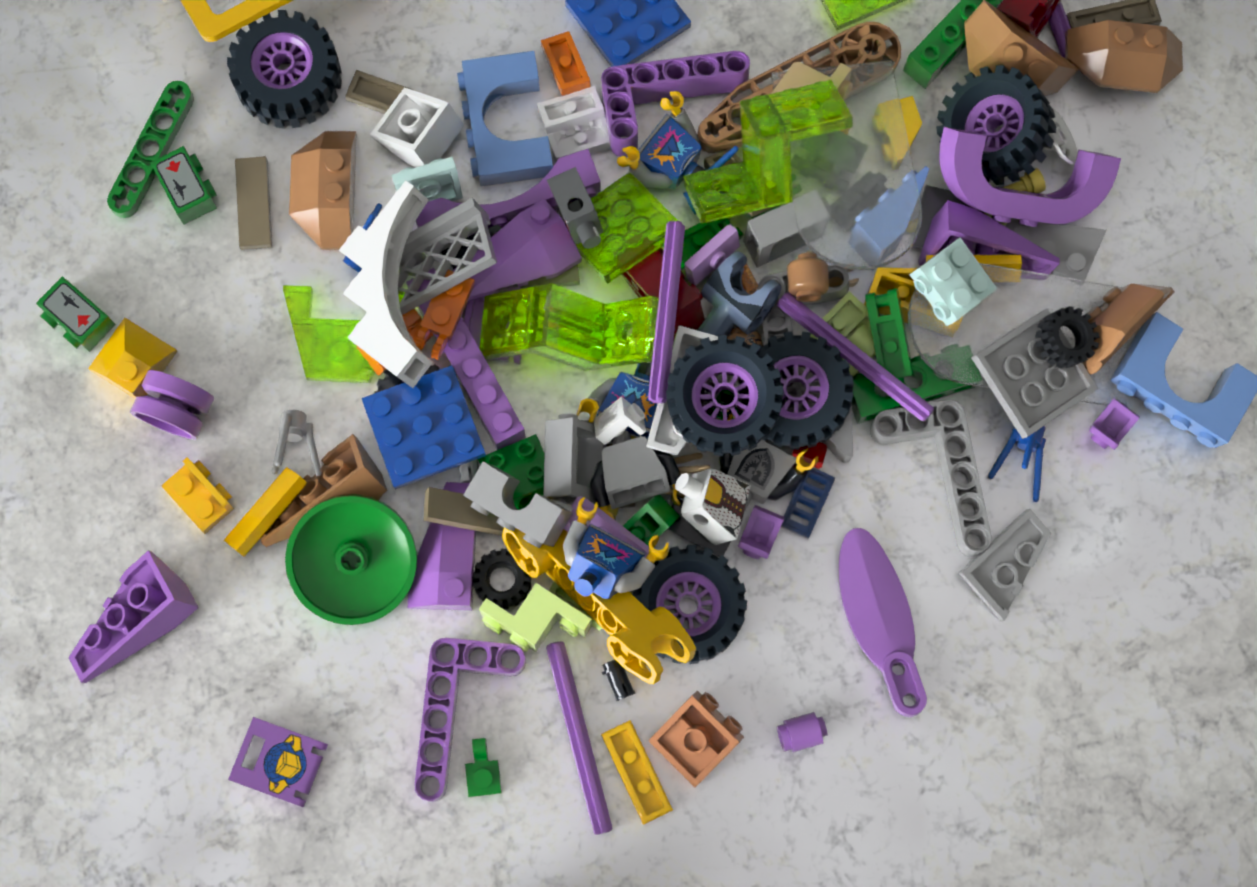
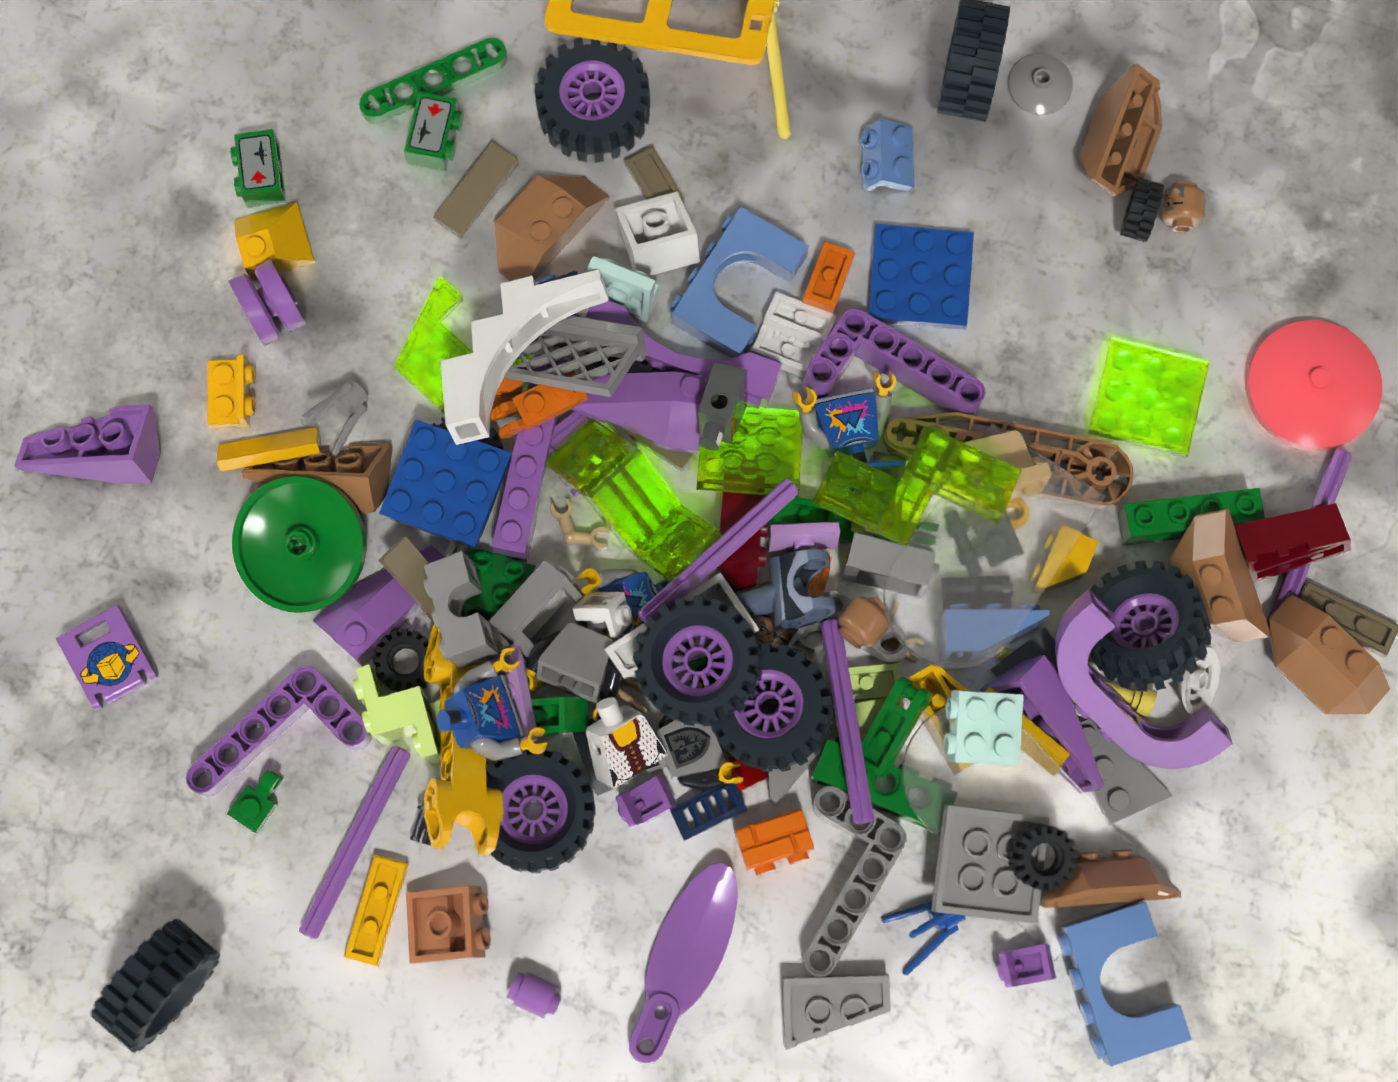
camera: 45 degrees right, 0 degrees up
none -> tan arm [550,498,610,551]
none -> orange brick [734,808,814,876]

